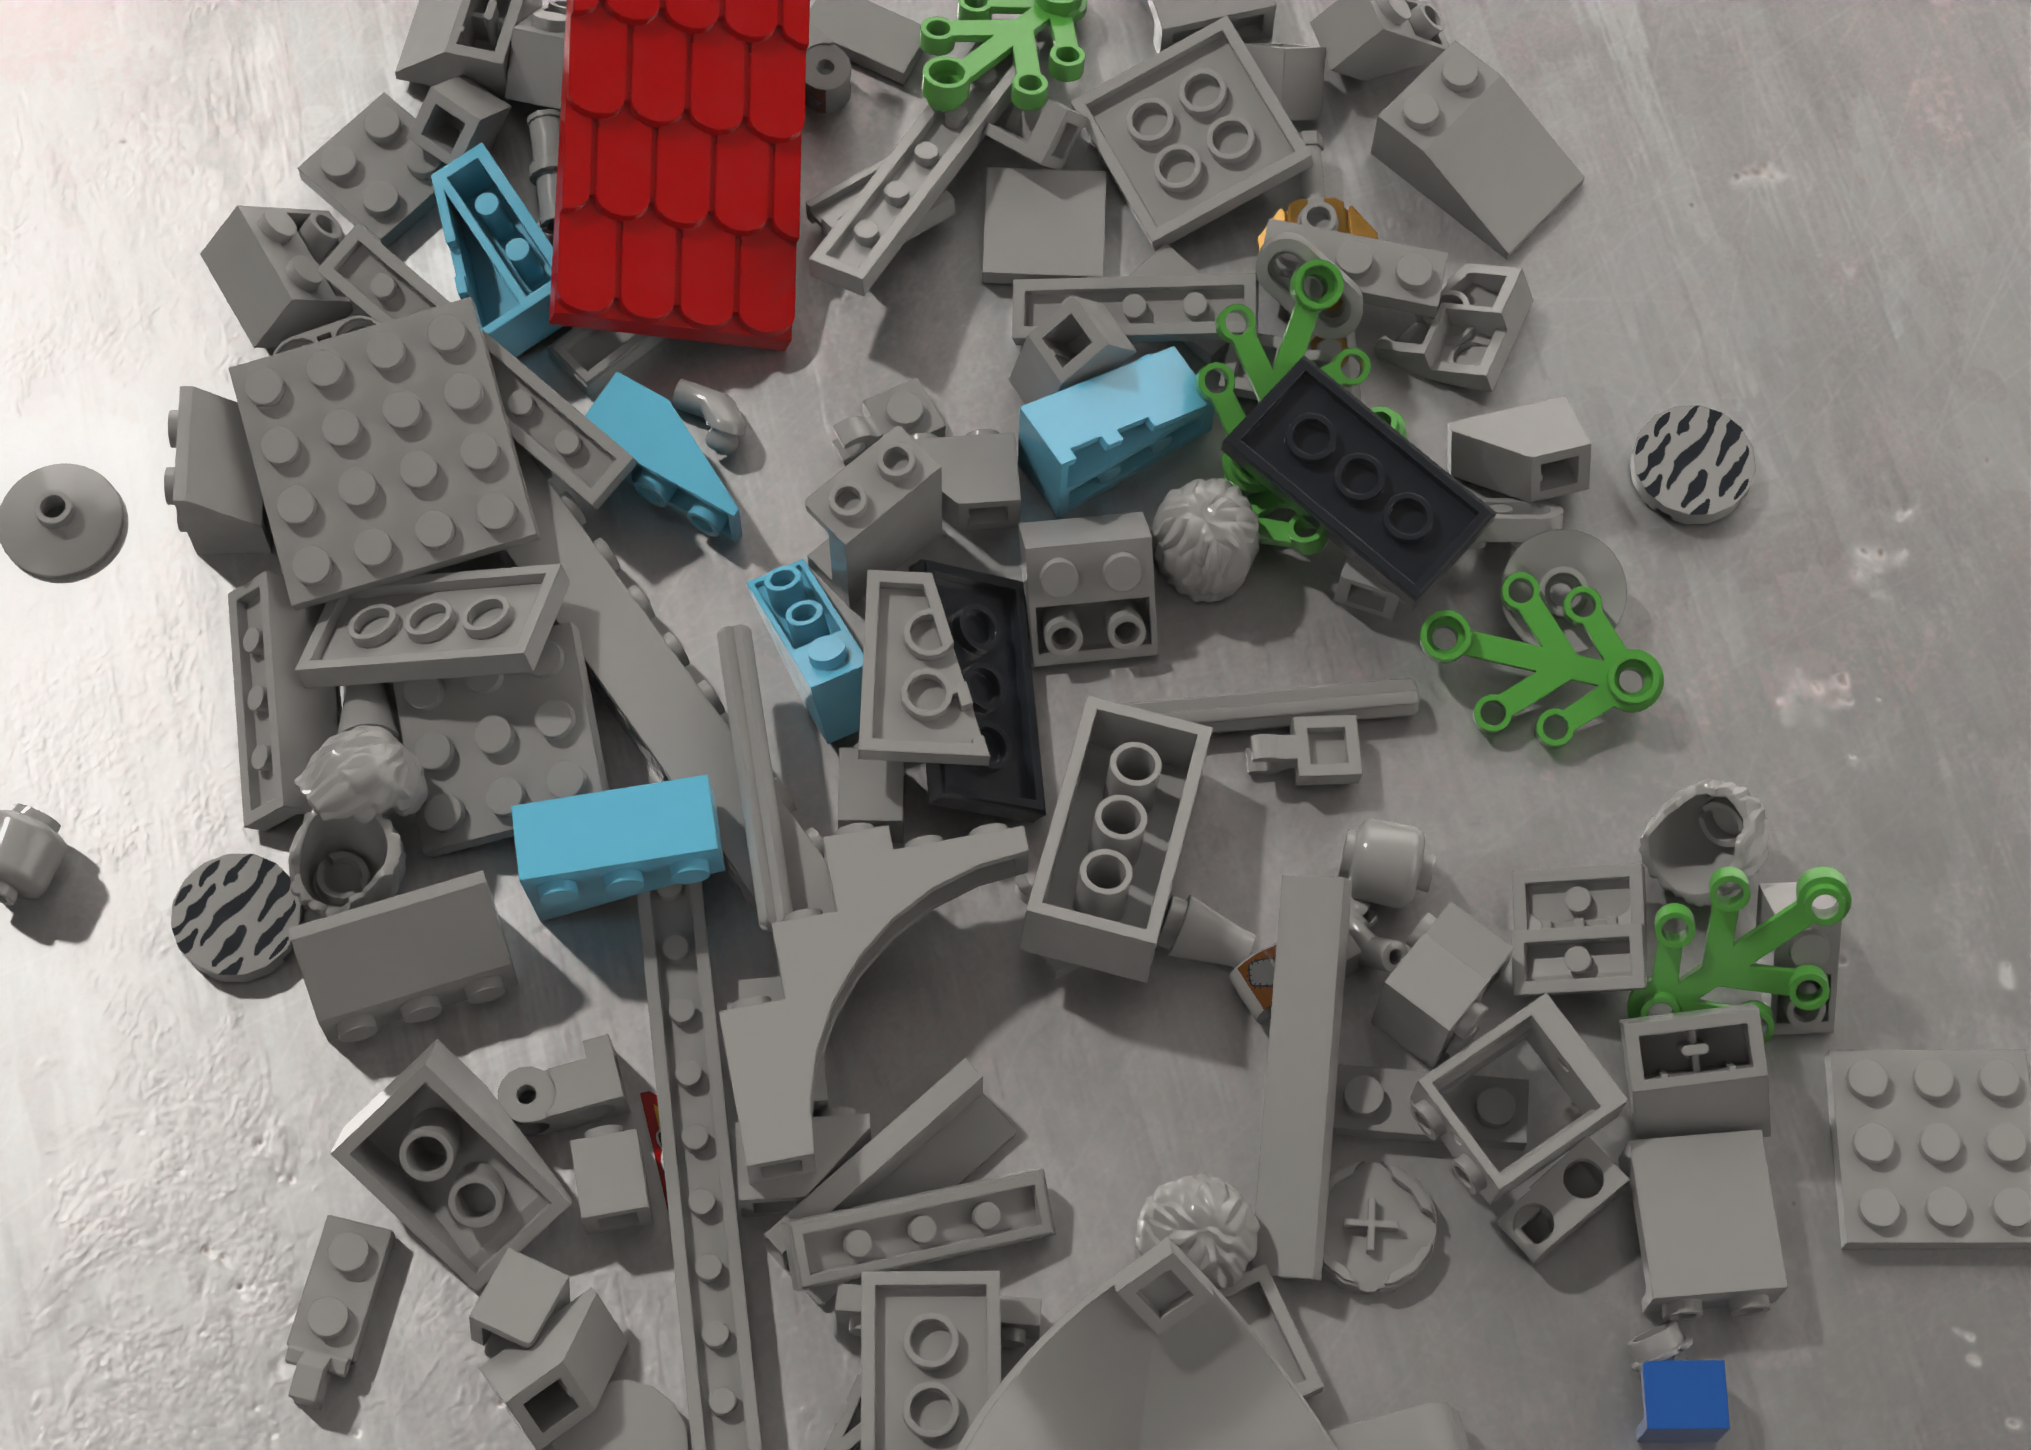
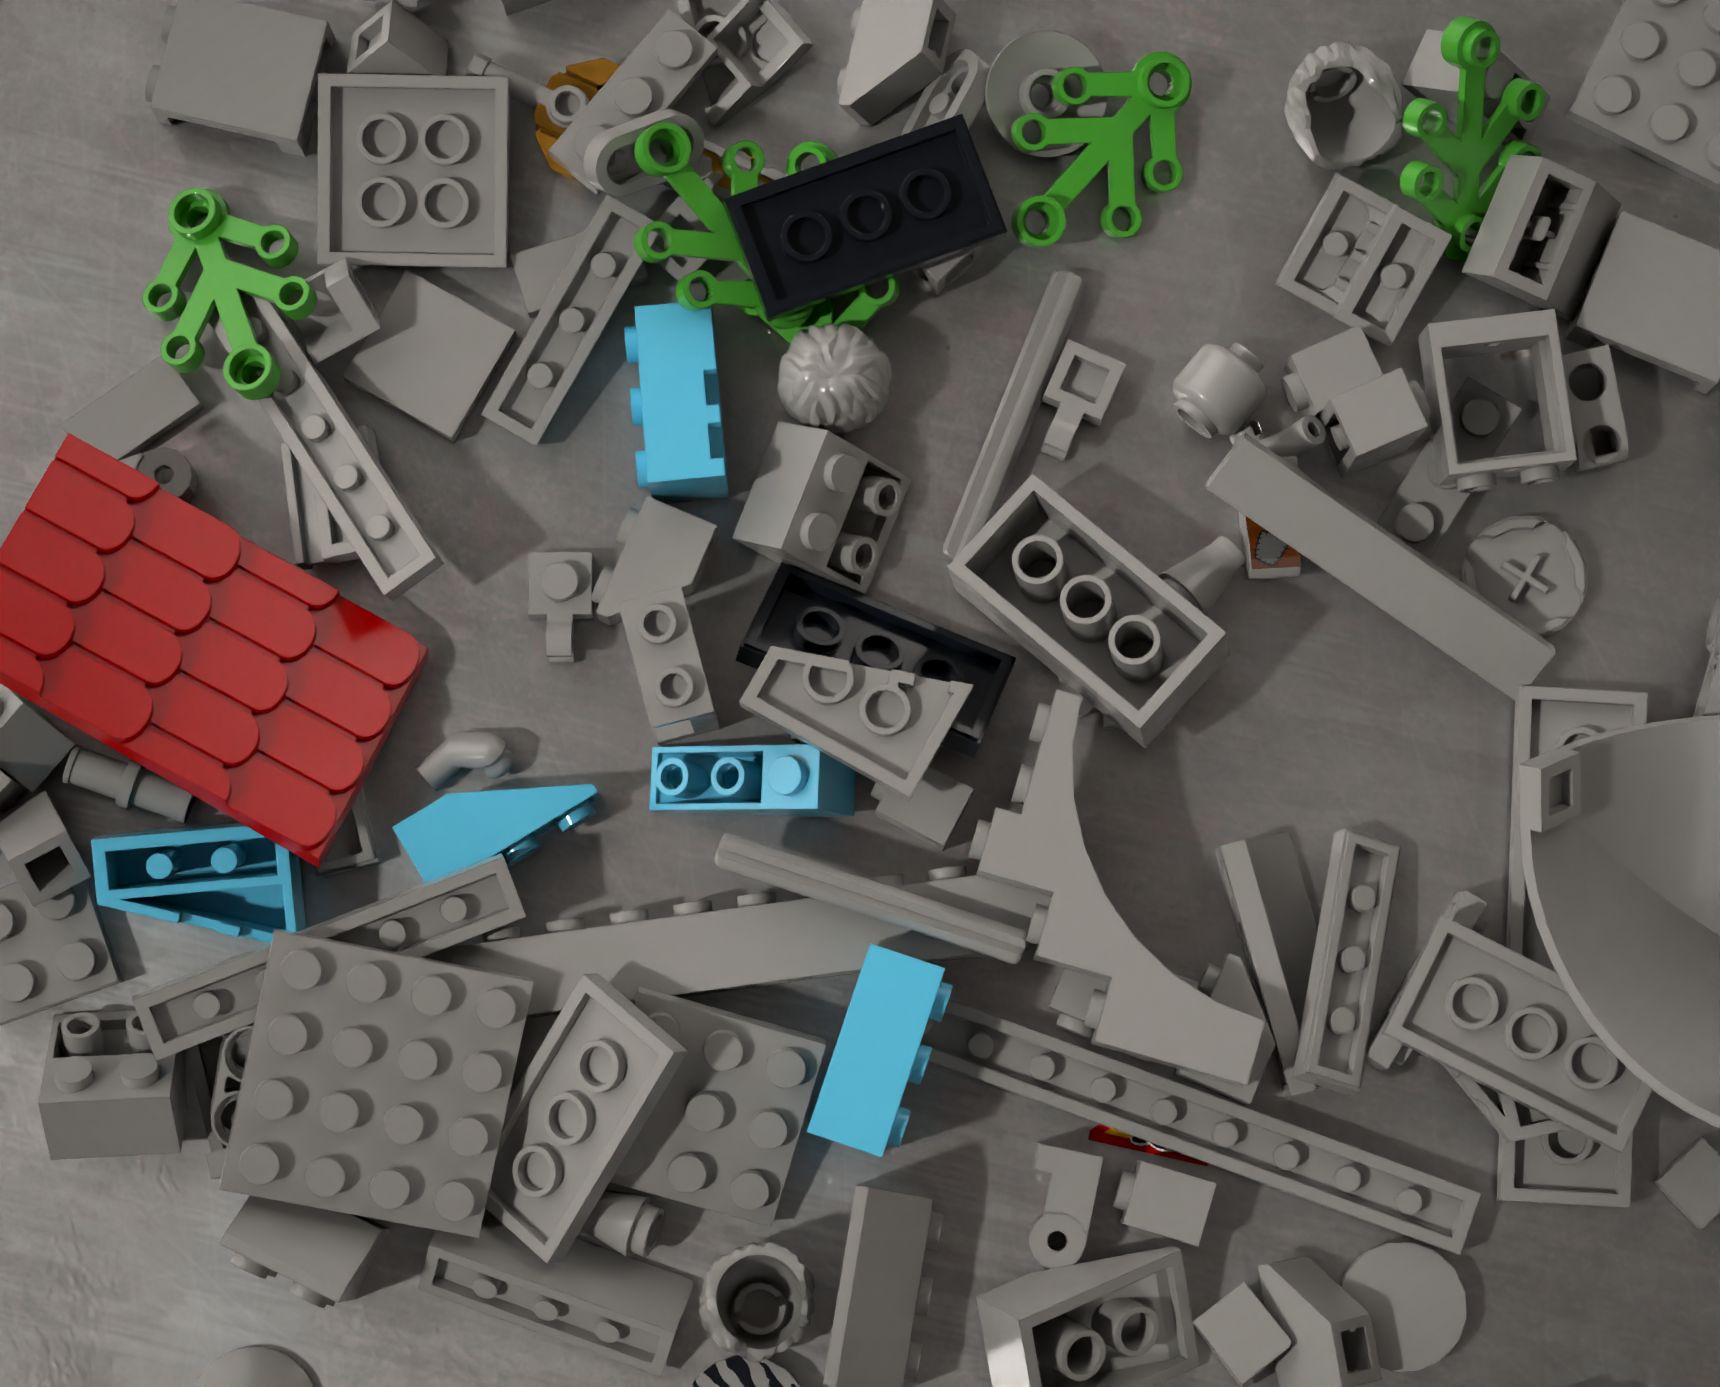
camera: 60 degrees left, 15 degrees up
light grey hair [294,725,428,823] -> none
light grey slope [1008,296,1137,405] -> none
light grey hair [1135,1173,1260,1289] -> none

